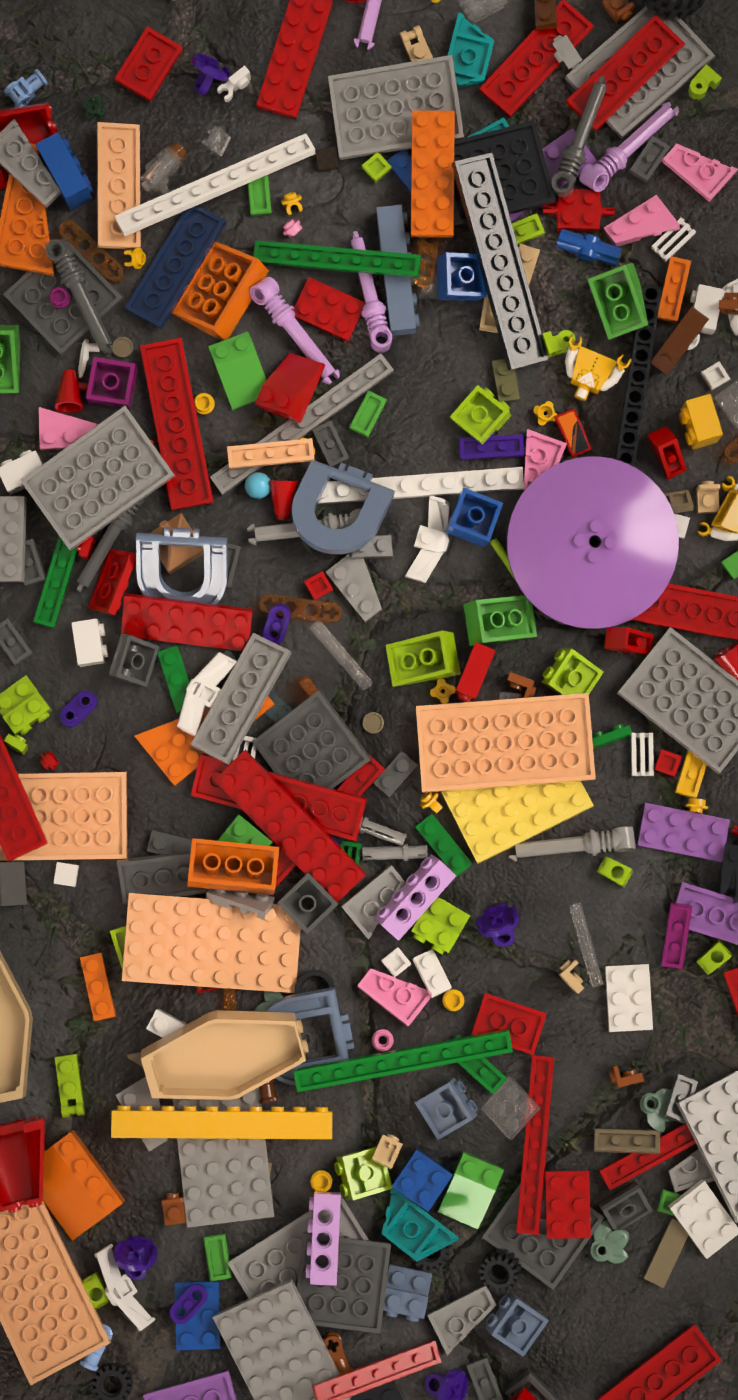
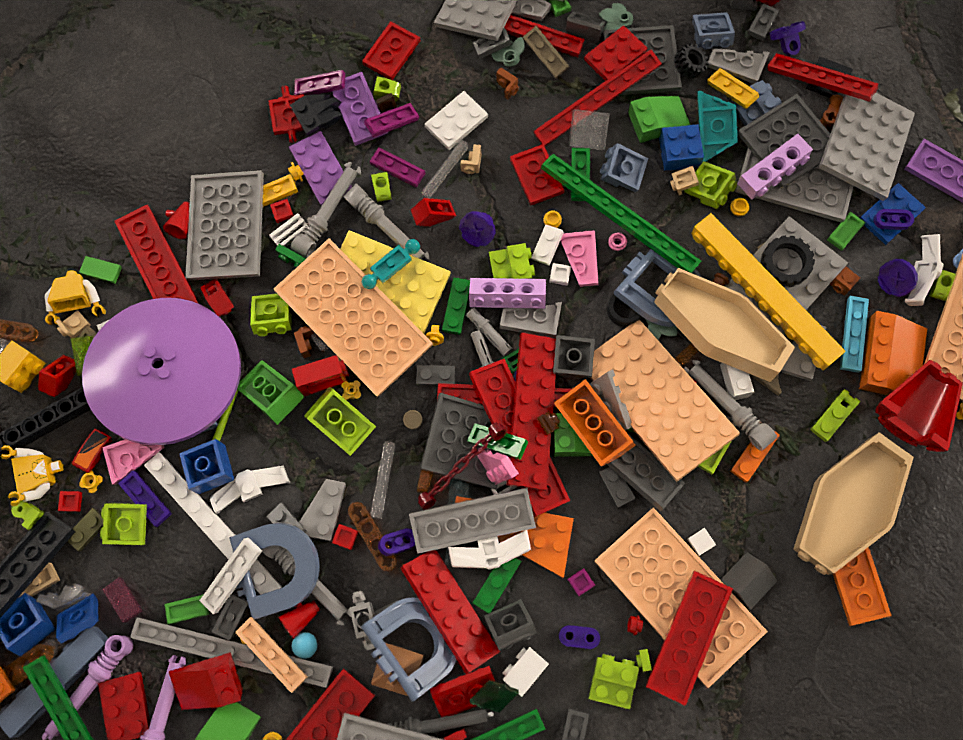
camera: 125 degrees left, 10 degrees down
none -> clear slope [36,583,91,610]
none -> blue plate [56,593,98,643]
none -> red plate [58,491,82,512]
none -> clear neon green plate [71,336,93,376]
none -> clear pink plate [102,577,143,623]
none -> white plate [200,538,262,614]
none -> light grey piece [290,162,361,259]
none -> light grey piece [349,591,375,651]
none -> teal plate [361,239,420,289]
none -> magenta tile [369,147,426,188]
none -> dark brown tile [375,93,397,114]
none -> red slope [411,198,456,226]
none -> dark red piece [418,422,507,510]
none -> plate [467,423,528,460]
none -> clear green piece [470,680,519,713]
none -> bright pink wing [477,447,519,485]
none -> reddish brown plate [537,411,560,435]
none -> magenta tile [567,568,595,597]
none -> light grey piece [684,360,777,451]
none -> yellow plate [707,68,759,109]
none -> black tyre [760,235,815,287]
none -> medium azure plate [840,296,869,373]

